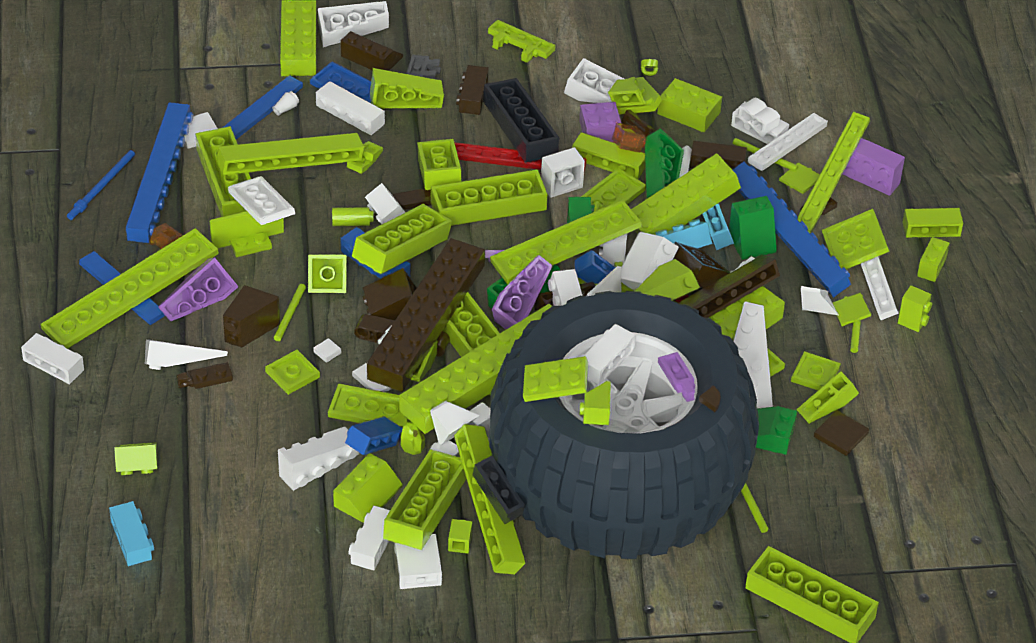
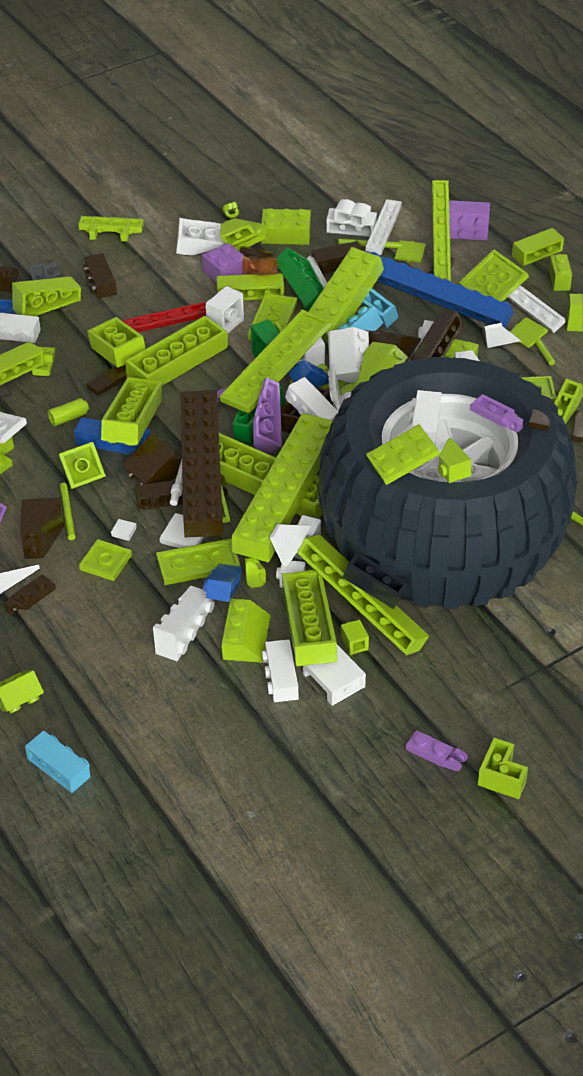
camera: 25 degrees left, 0 degrees up
white brick [365,183,406,224] -> none
black brick [483,78,560,163] -> none
green slope [729,196,777,260] -> none

